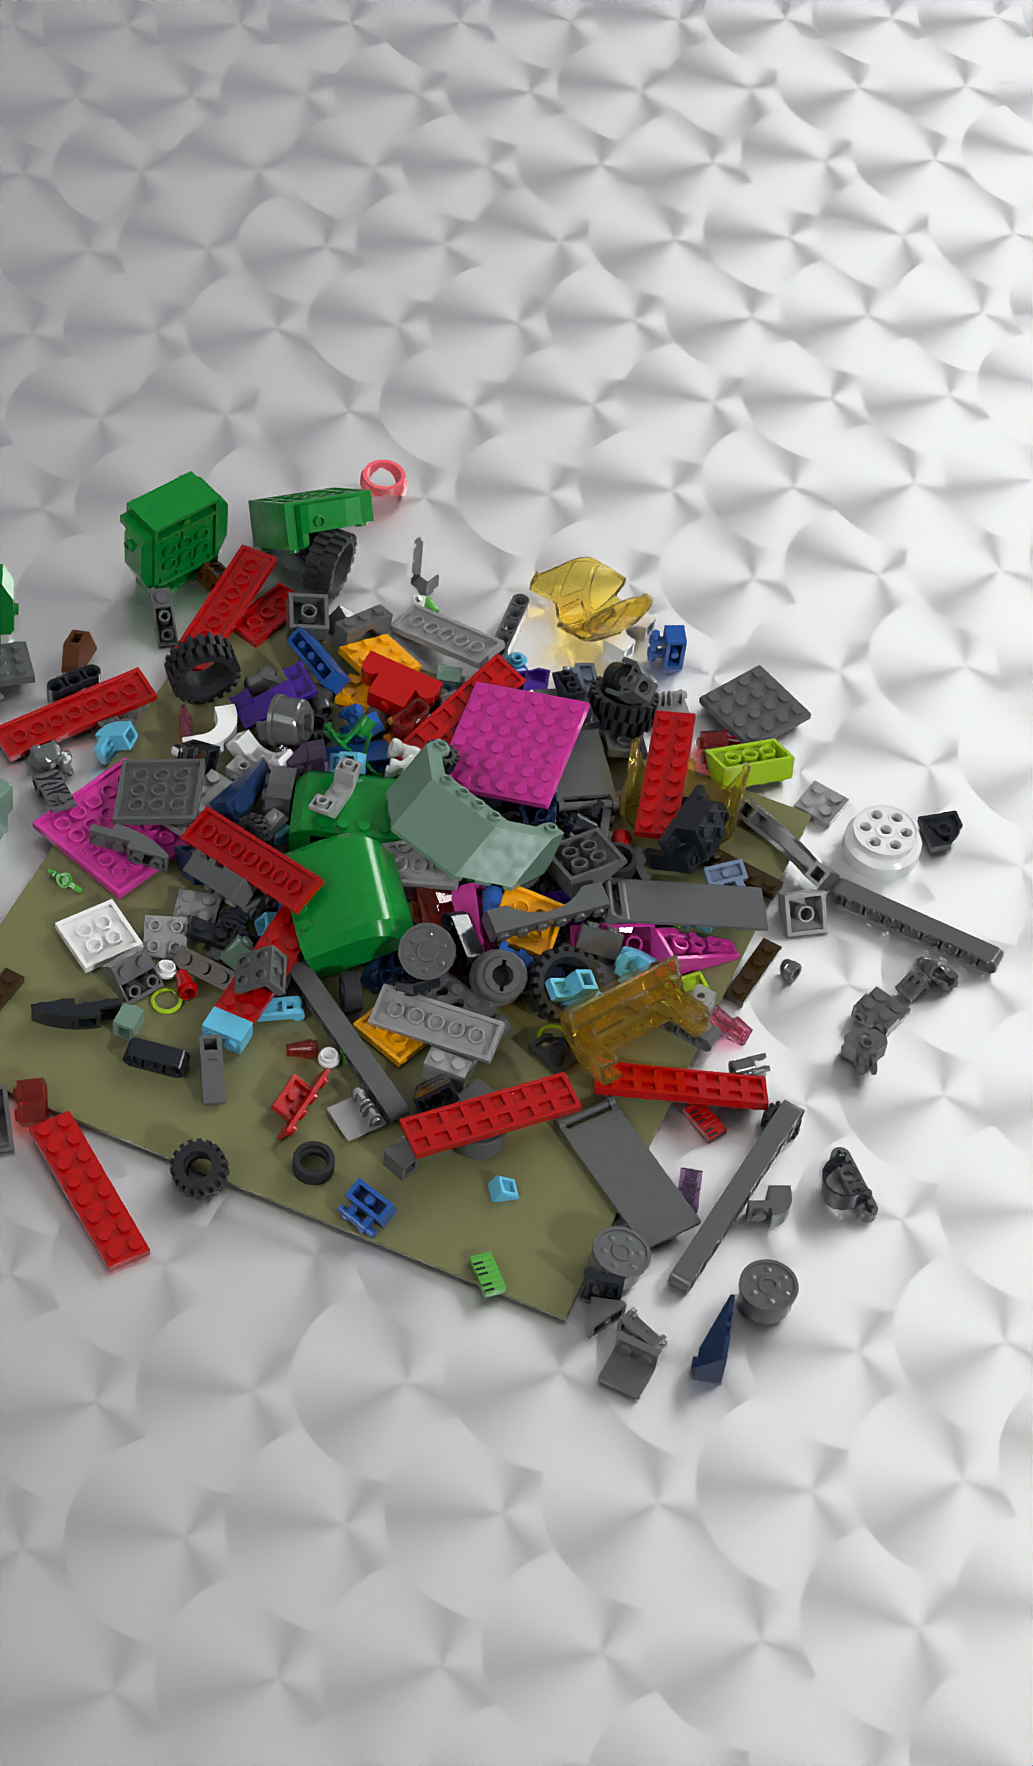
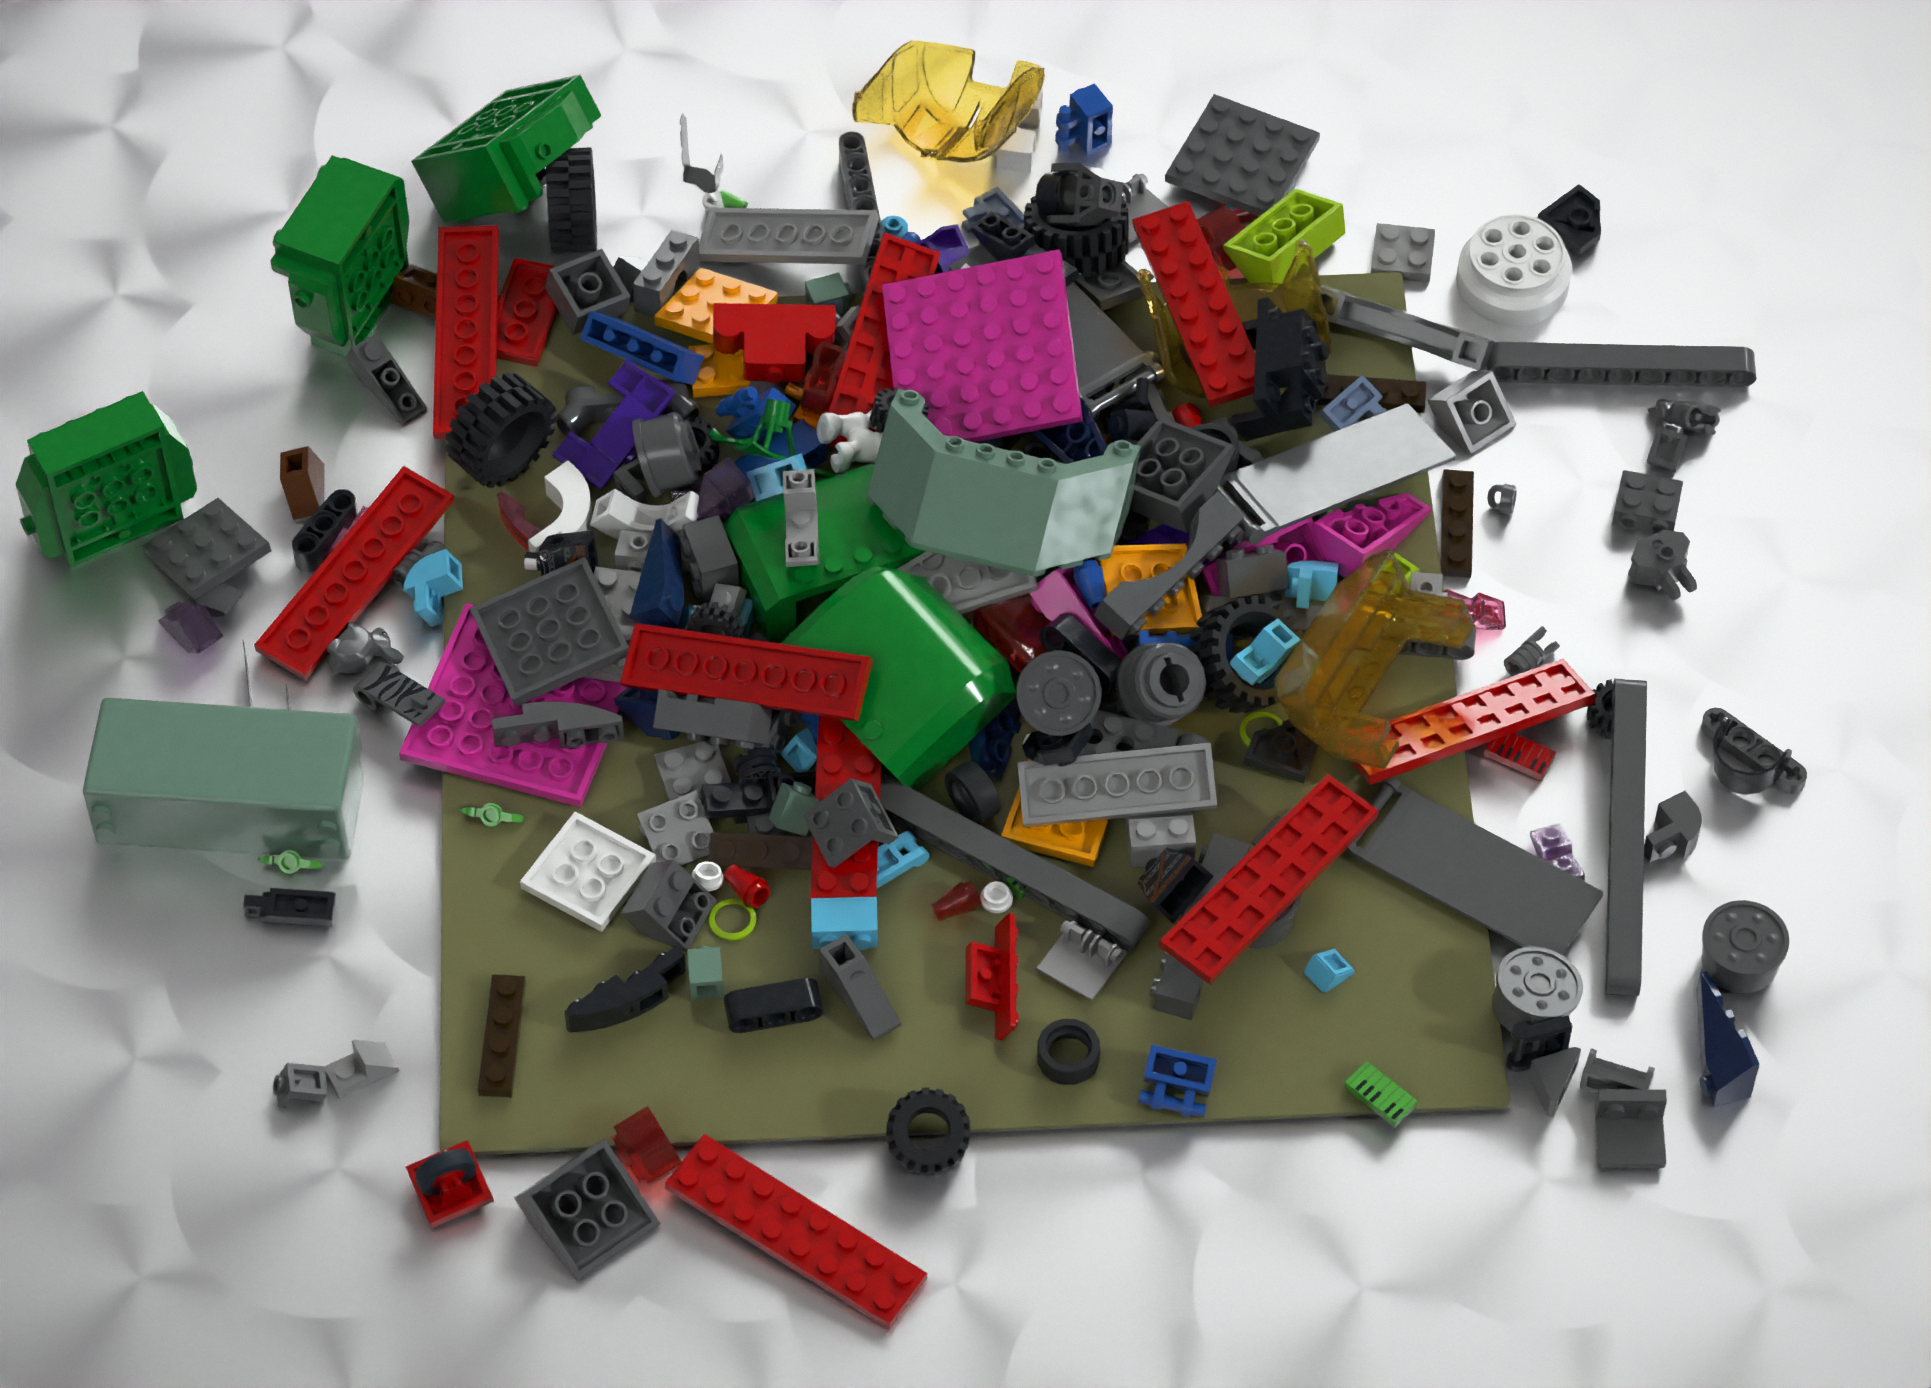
camera: 20 degrees left, 5 degrees up
coral piece [360,460,407,497] -> none

